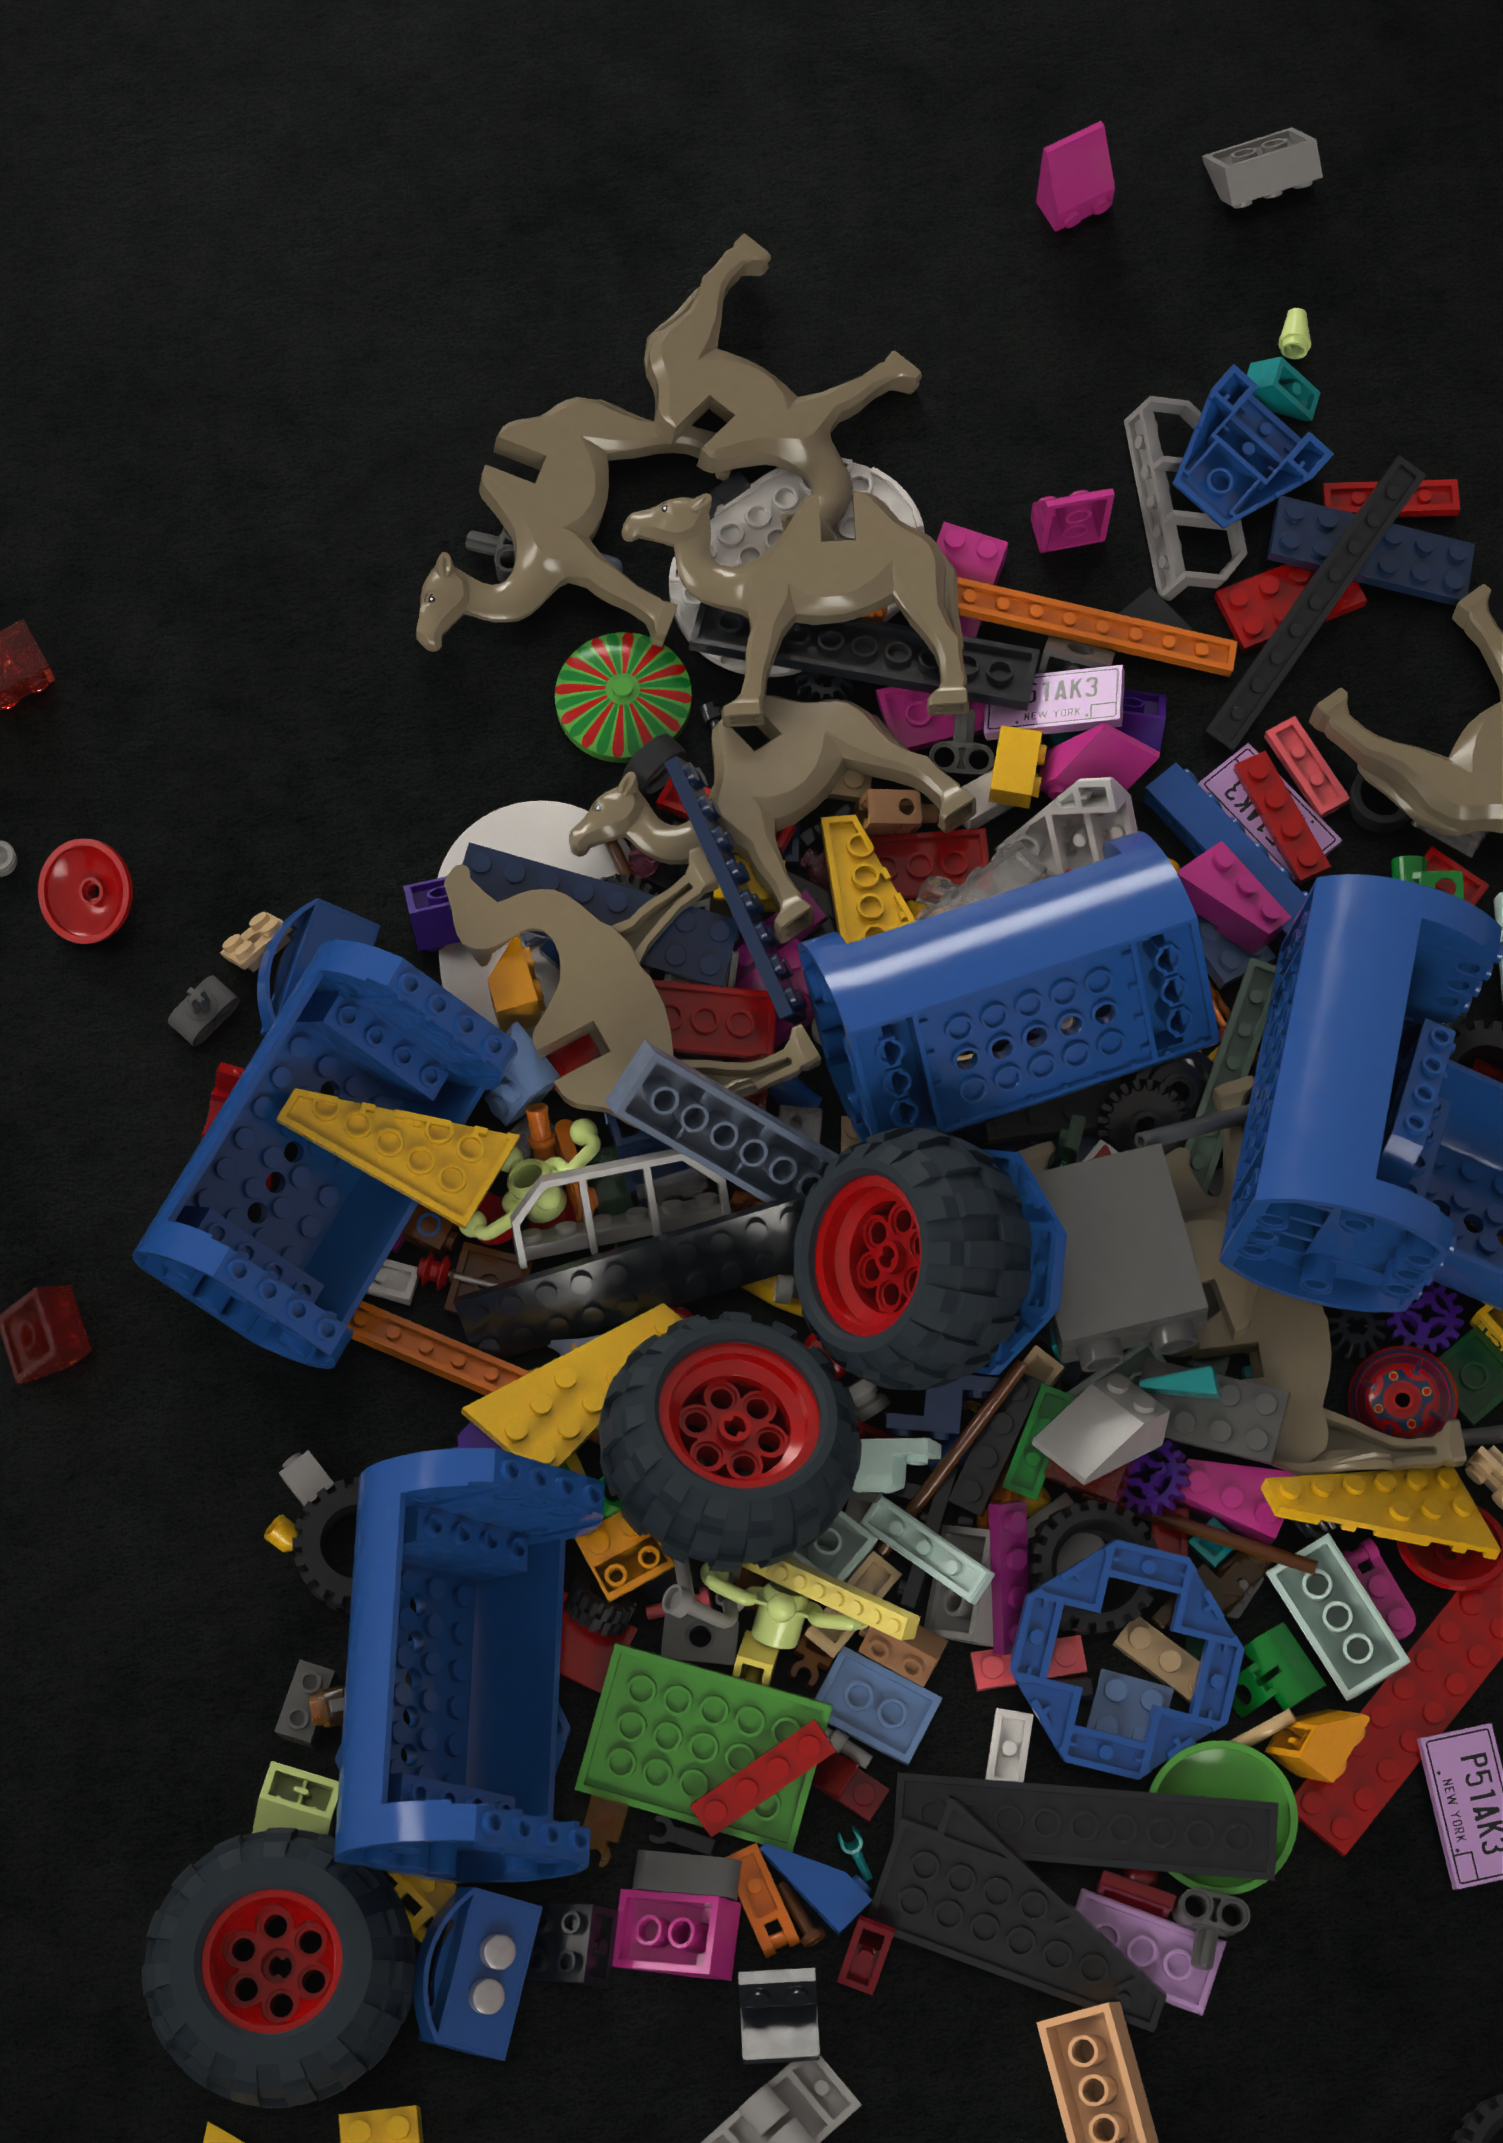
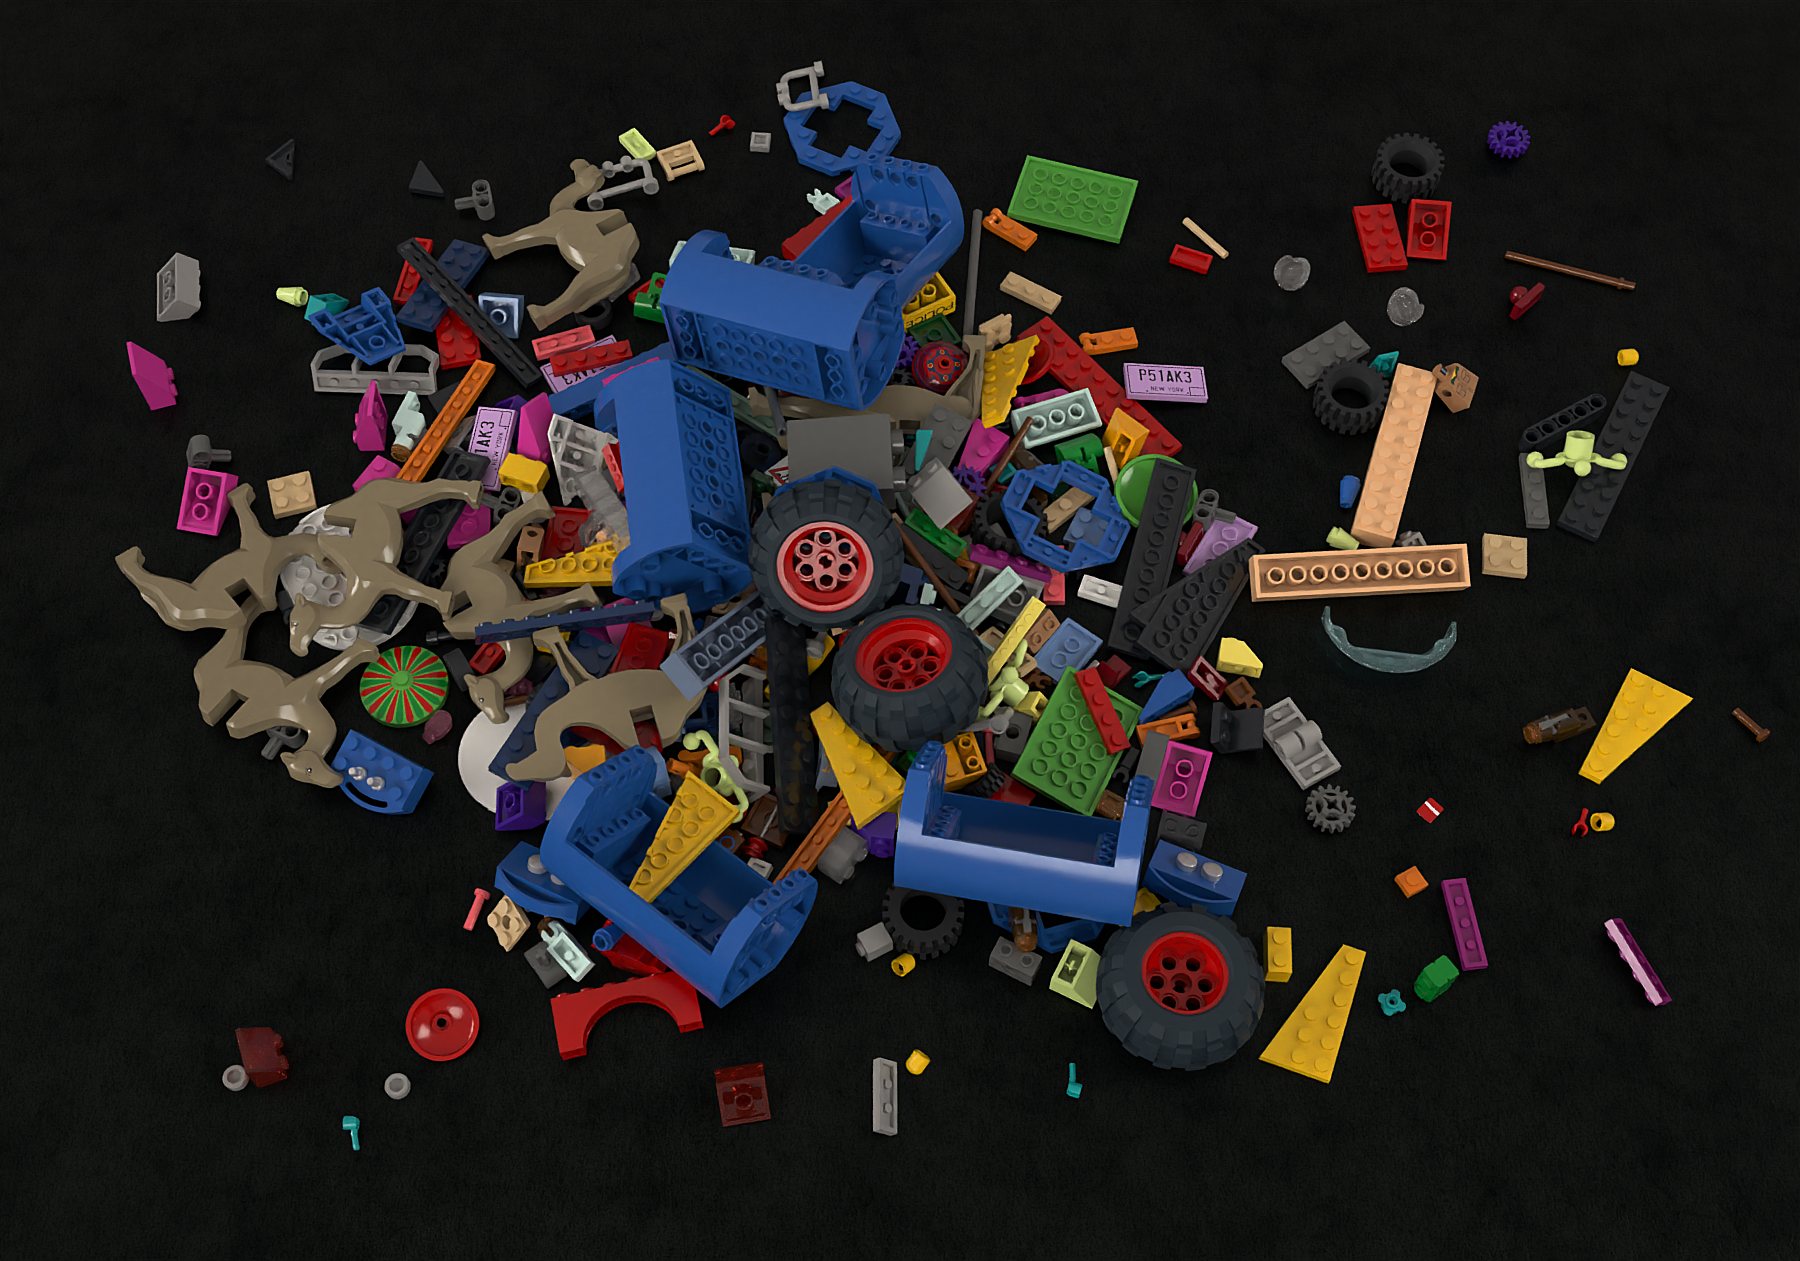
camera: 80 degrees left, 10 degrees down
none -> dark pink slope [177,467,239,536]
none -> dark grey beam [186,435,231,470]
none -> tan plate [267,471,318,519]
none -> blue piece [330,729,434,815]
none -> light aqua plate [391,391,427,462]
none -> clear pink arm [422,710,453,744]
none -> coral piece [463,889,490,931]
none -> medium blue slope [479,292,524,338]
none -> light aqua plate [537,916,595,982]
none -> red arch [551,971,704,1060]
none -> blue cone [593,923,625,951]
none -> clear brick [817,826,868,884]
none -> light grey plate [873,1058,897,1136]
none -> yellow piece [906,1049,930,1075]
none -> teal hand [1067,1063,1082,1098]
none -> light yellow slope [1216,638,1263,678]
none -> reddish brown plate [1224,676,1262,709]

